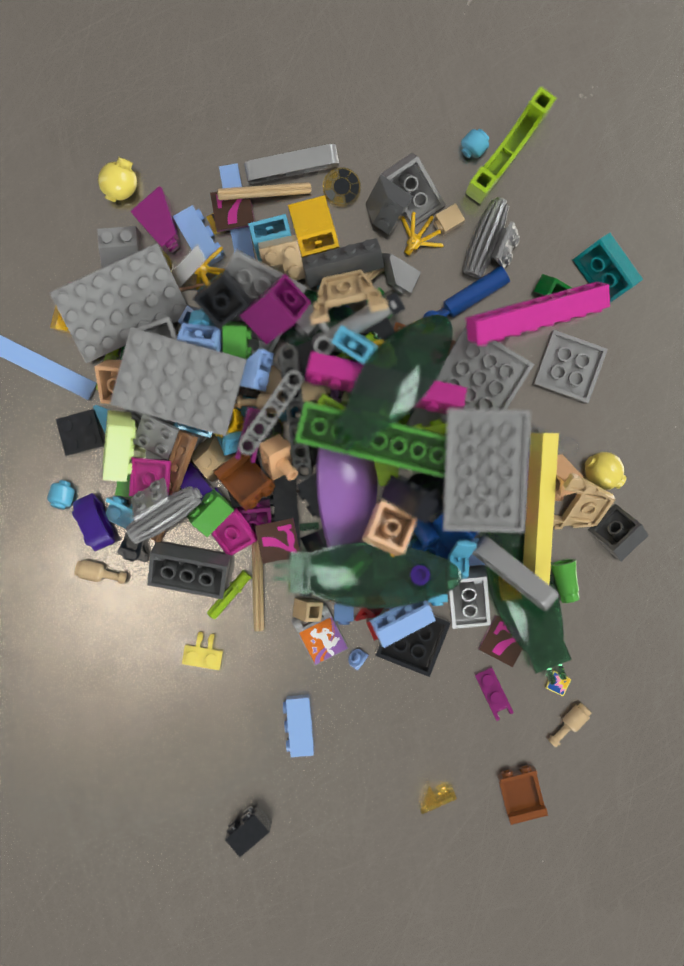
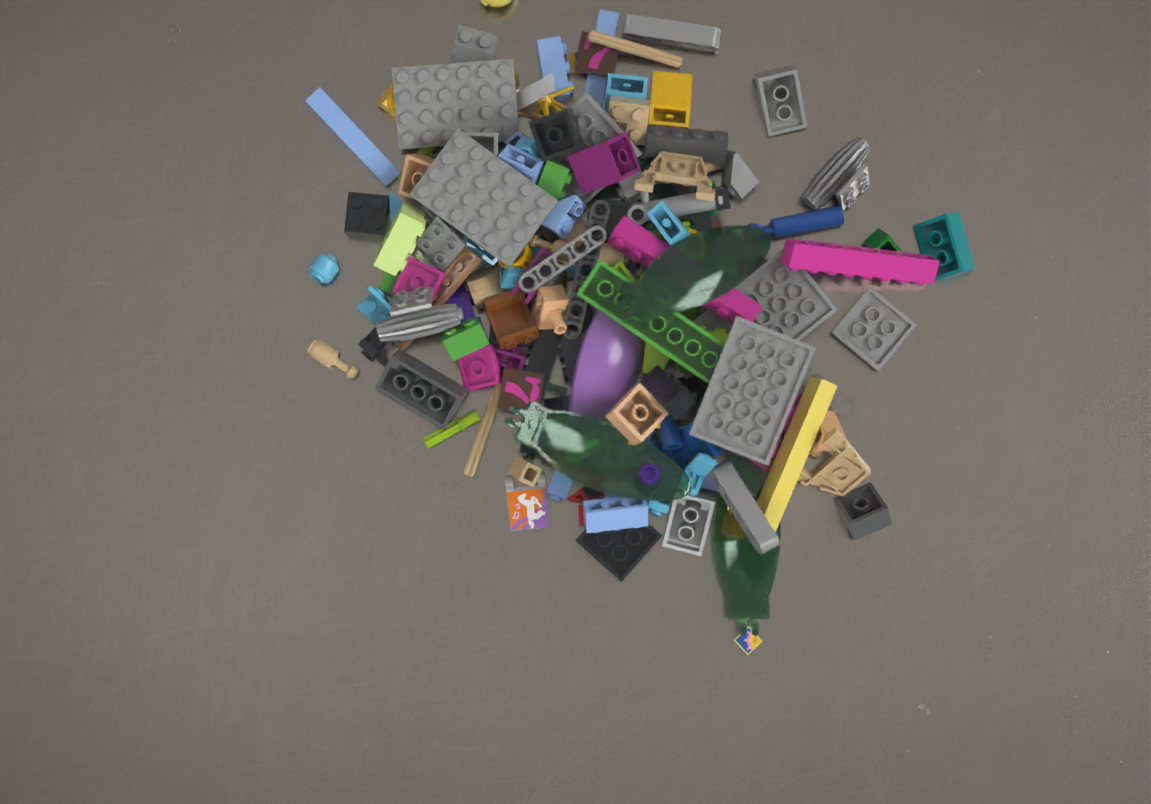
camera: 15 degrees right, 5 degrees down
dark purple brick [72,493,115,551] -> none
magenta slope [130,185,181,254] -> none
light yellow hinge [182,632,223,670] -> none
black brick [225,804,272,858] -> none
light blue brick [283,694,314,757] -> none
tile [323,167,361,207] -> none
light blue plate [348,649,369,670] -> none
dark grey slope [366,174,413,235] -> none
yellow plant [401,212,444,255] -> none
clear yellow slope [419,781,457,814] -> none
tan brick [434,203,465,235] -> none
medium azure head [461,129,489,158] -> none
lime arch [465,87,557,205] -> none
magenta hinge [474,666,514,721] -> none
reddish brown tile [478,615,530,667] -> none
dark orange panel [497,765,548,825] -> none
tan piece [548,702,592,747] -> none
bright green plant [551,559,580,603] -> none
light yellow brick [585,452,627,490] -> none

